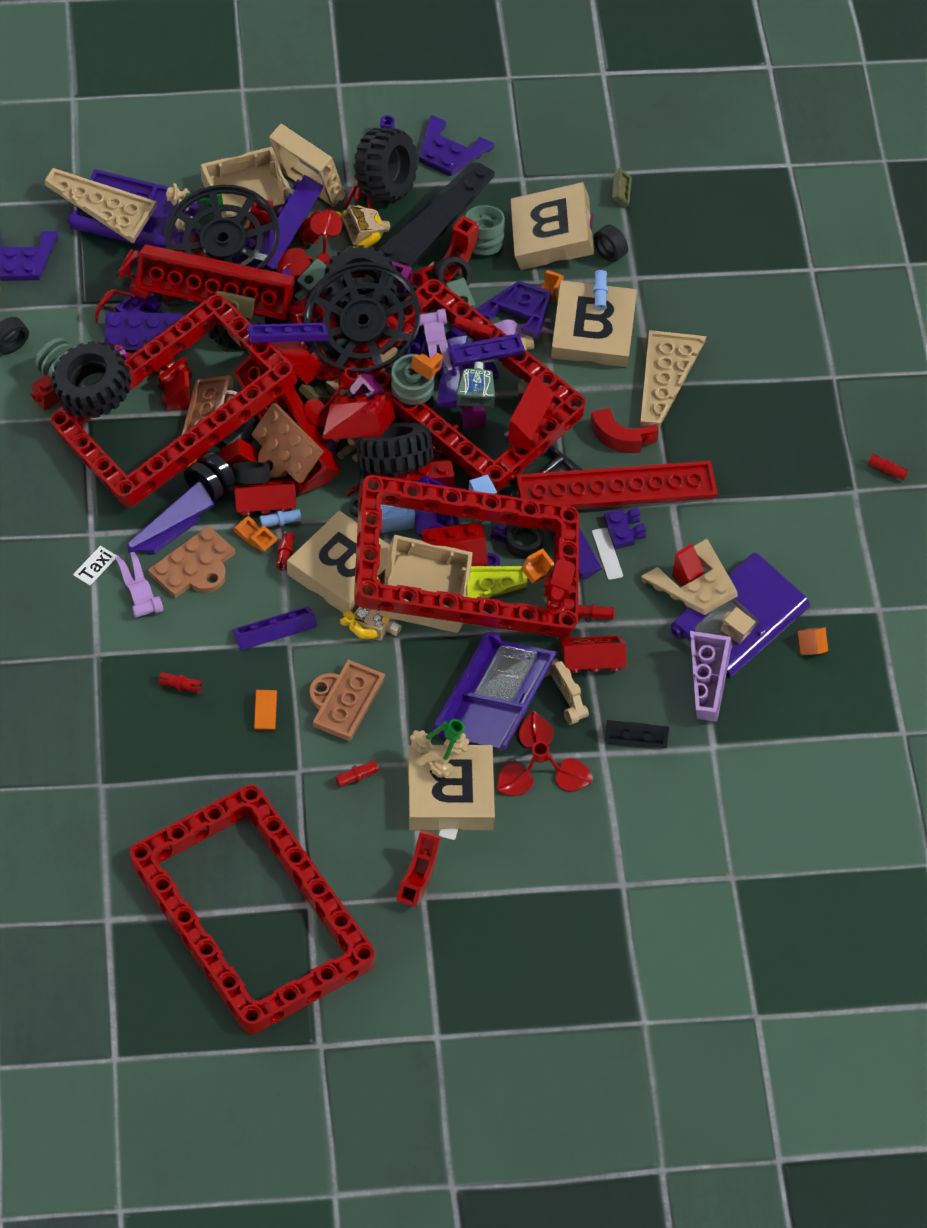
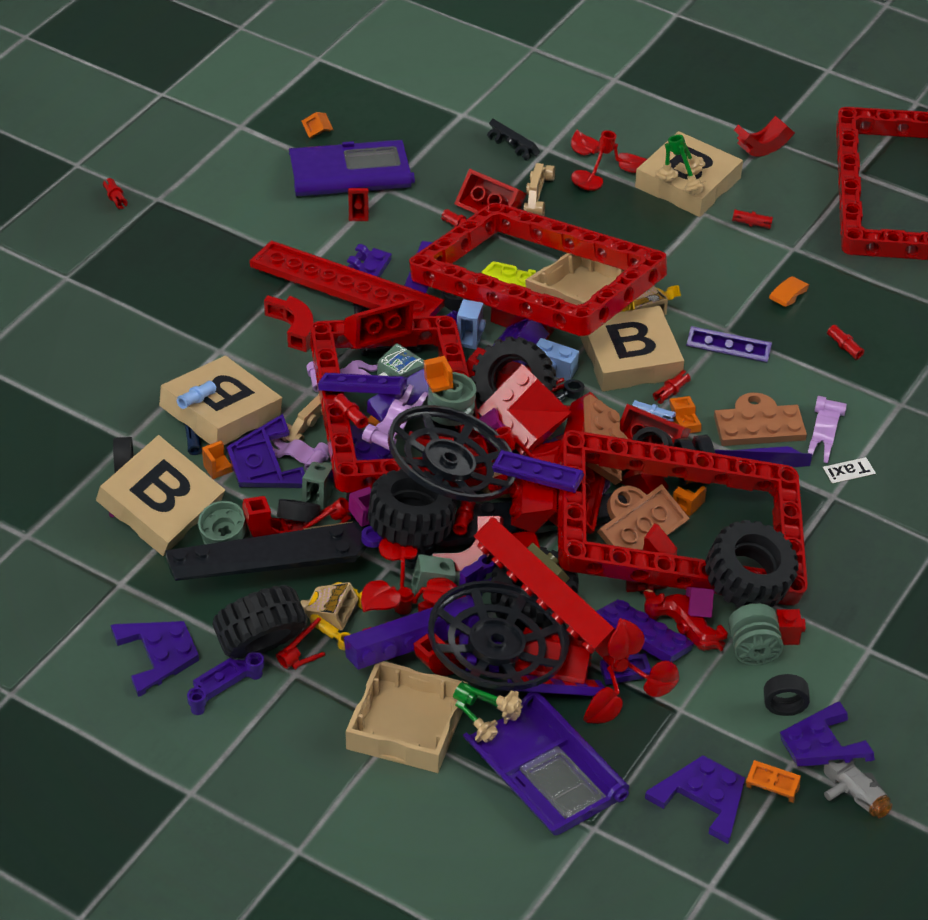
camera: 140 degrees left, 10 degrees down
tan wing [45,168,156,243] -> none
tan window [269,123,345,208] -> none
nougat plate [310,660,386,742] -> none
dark purple piece [432,632,557,751] -> none
orange panel [521,548,554,584] -> none
red hinge [543,558,575,611] -> none
white sticker [592,528,623,580] -> none
olive plate [612,168,632,208] -> none
tan wing [640,330,706,428] -> none
tan wing [641,539,738,615] -> none
lavender wedge [690,631,732,722] -> none
tan brick [720,607,756,644] -> none

